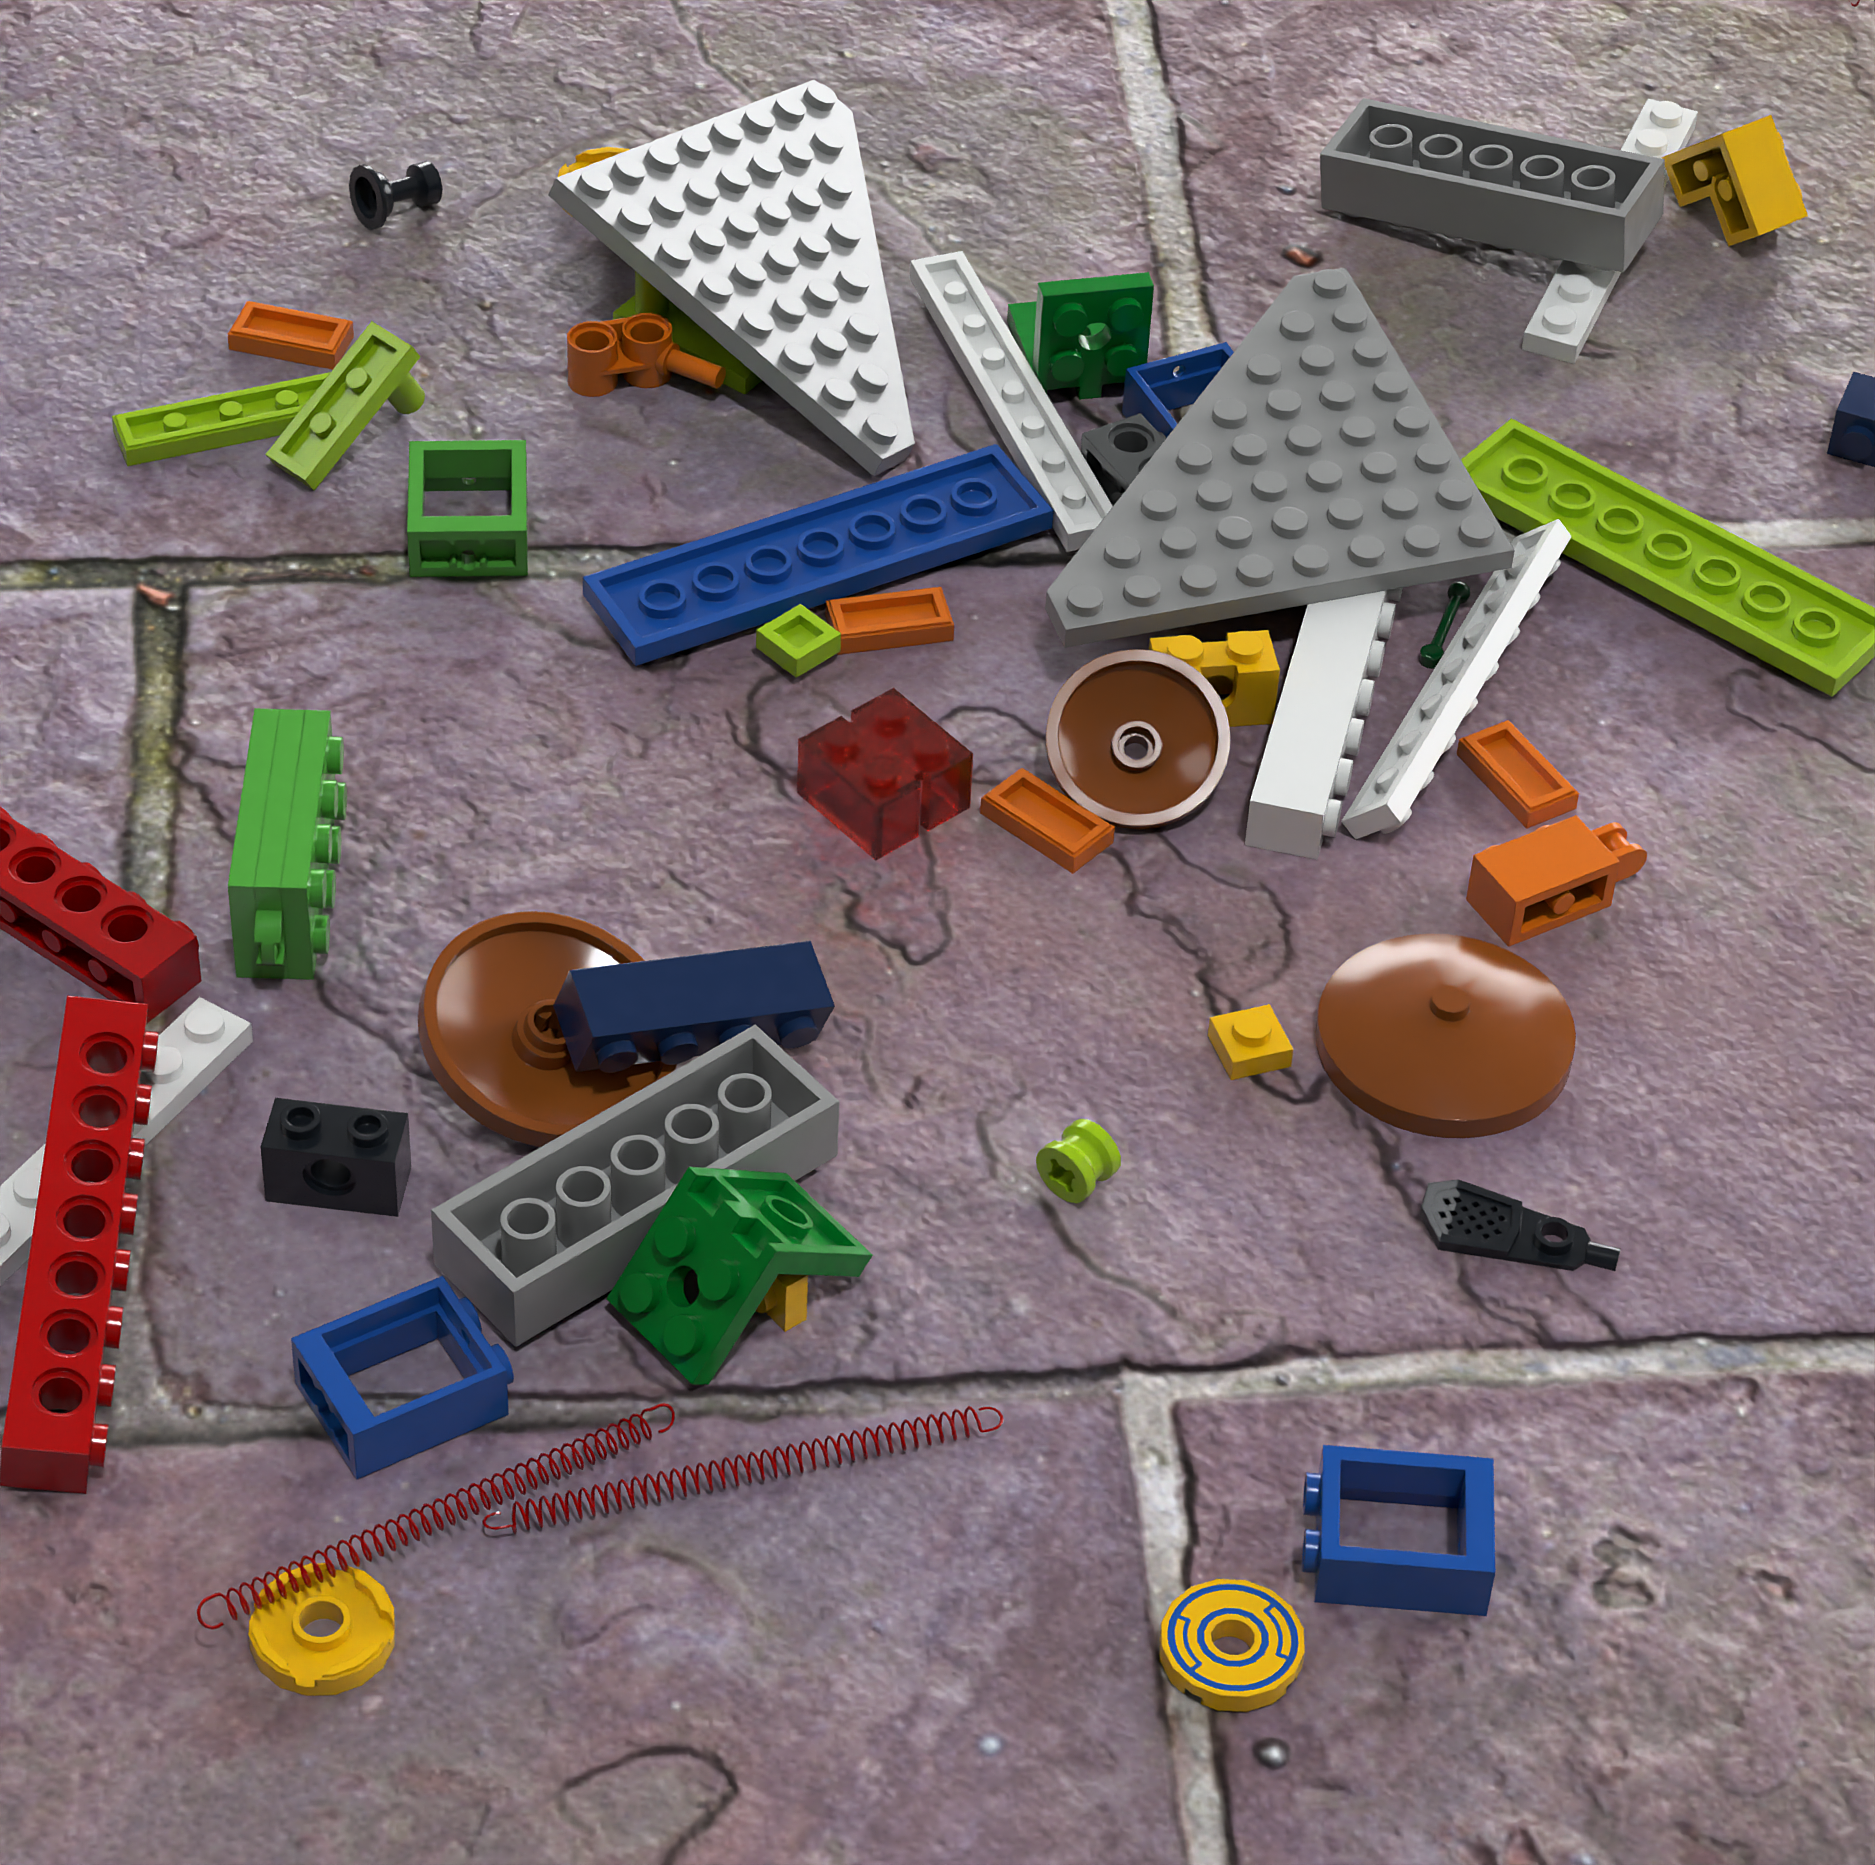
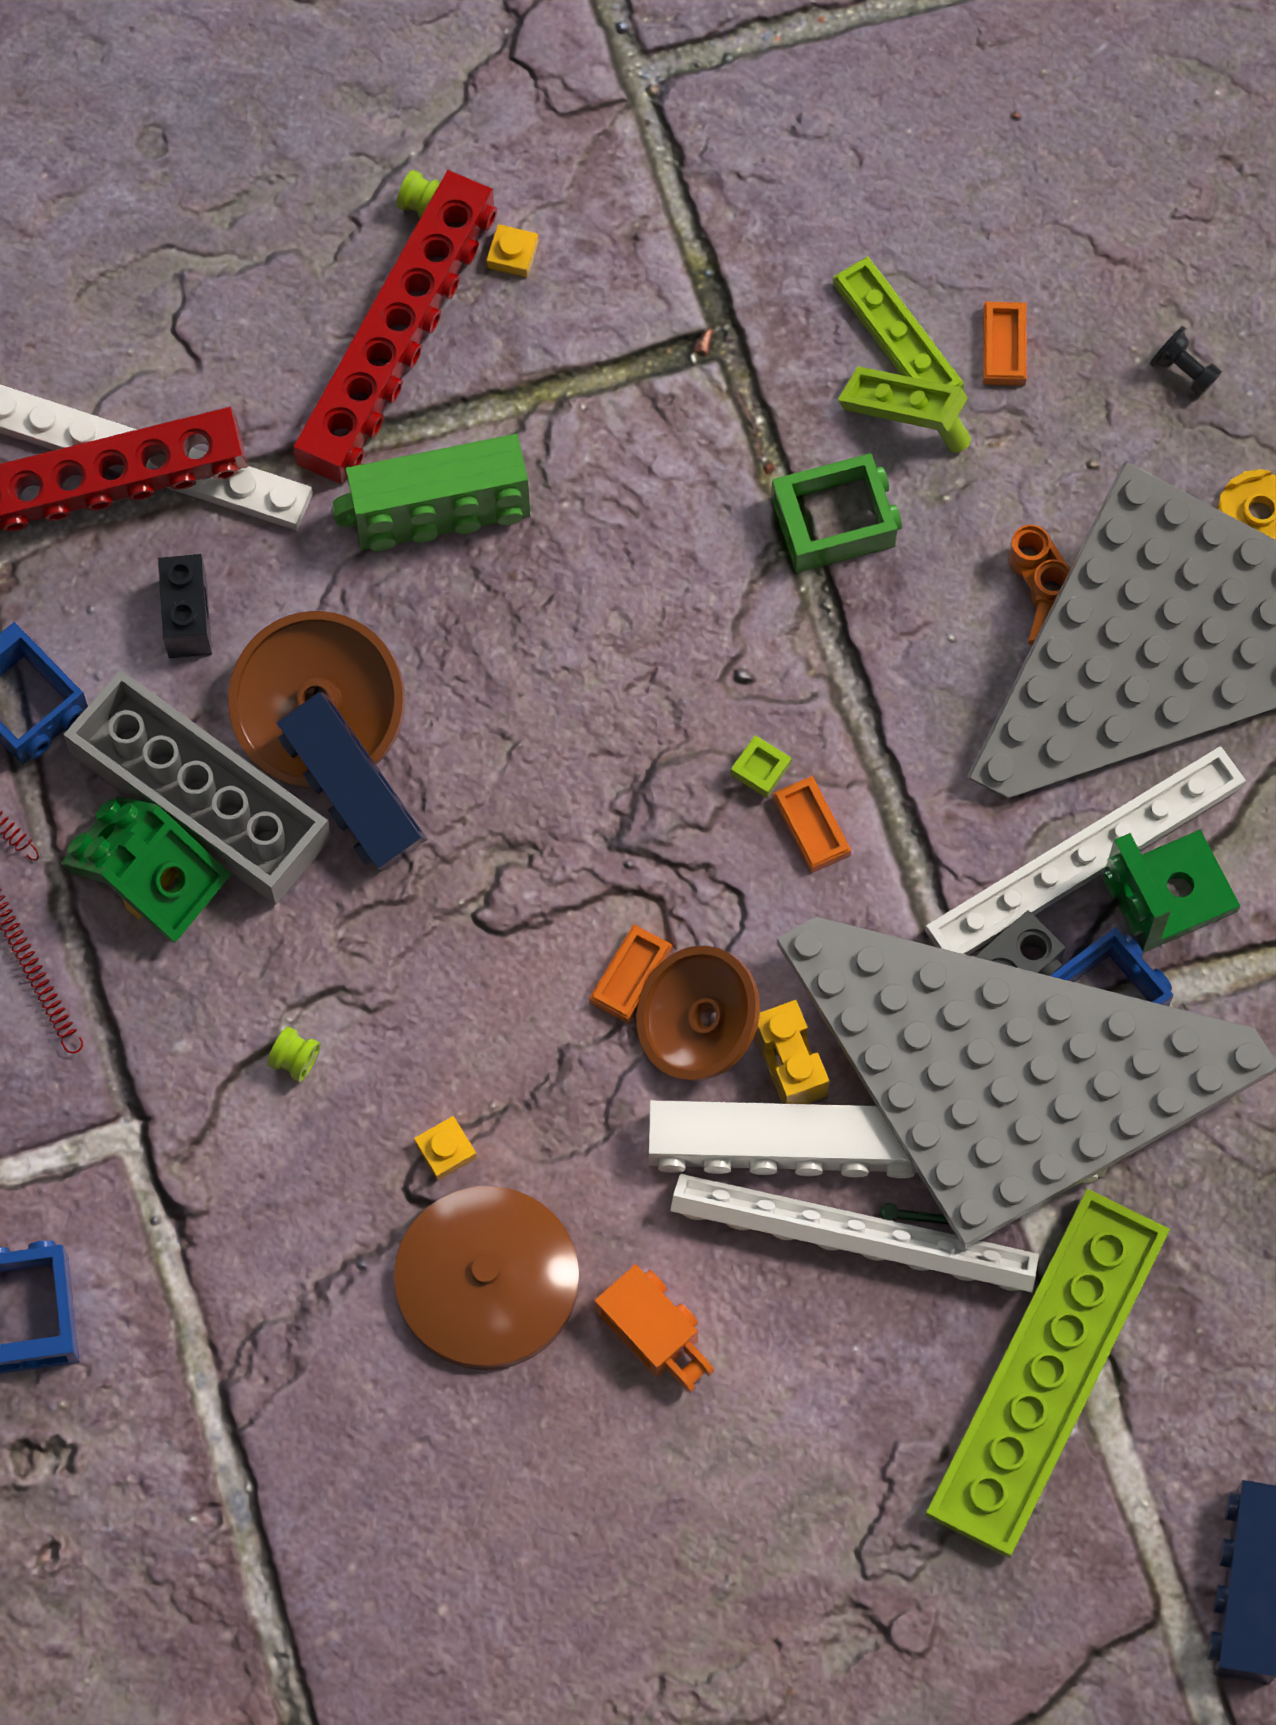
camera: 80 degrees right, 25 degrees up
blue plate [583,444,1054,666] -> none
clear red piece [797,688,973,861] -> none
black piece [1420,1179,1621,1271] -> none
orange tile [1456,720,1579,829] -> none

